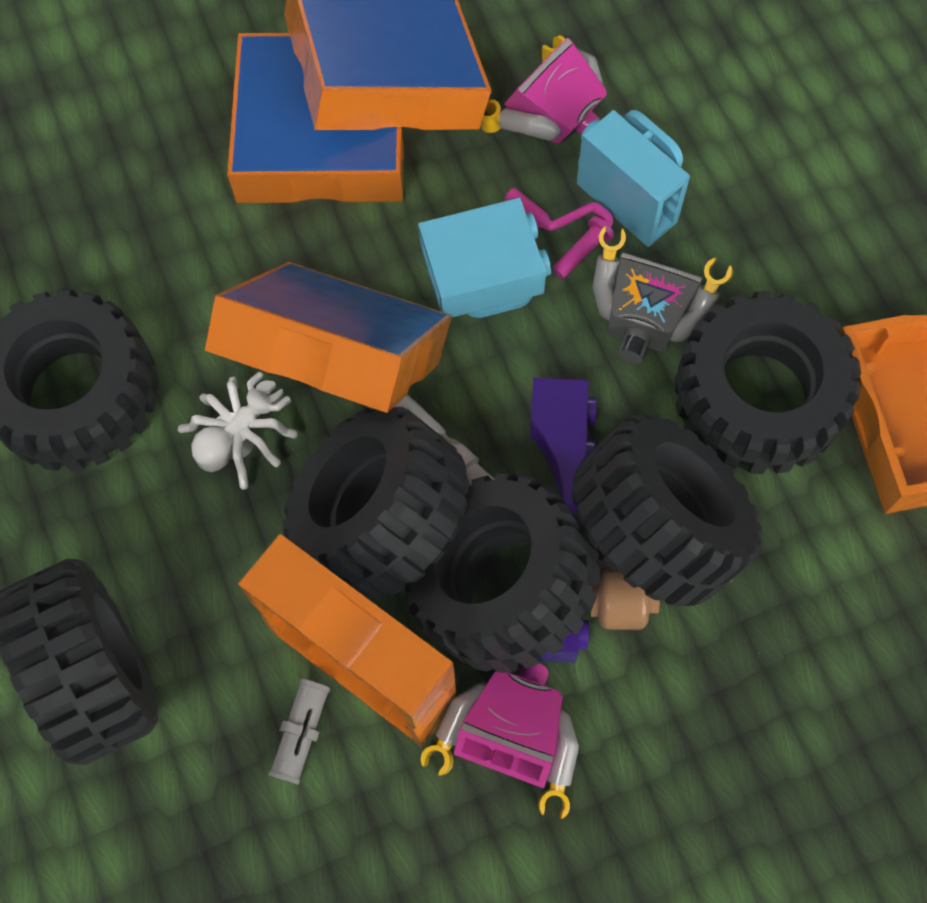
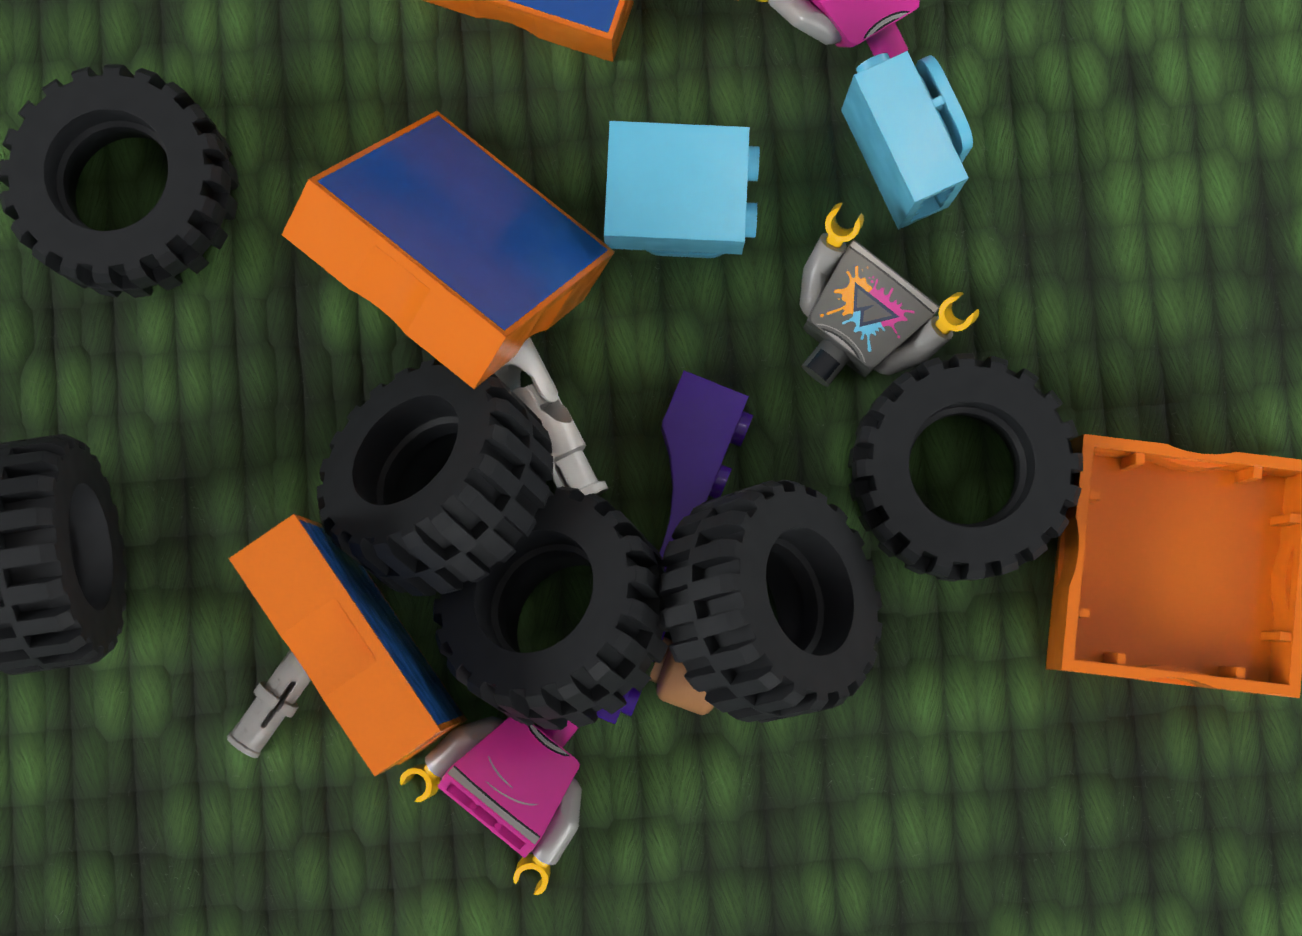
camera: 15 degrees right, 15 degrees up
white animal [178,372,298,490] -> none
dark pink piece [505,188,615,280] -> none

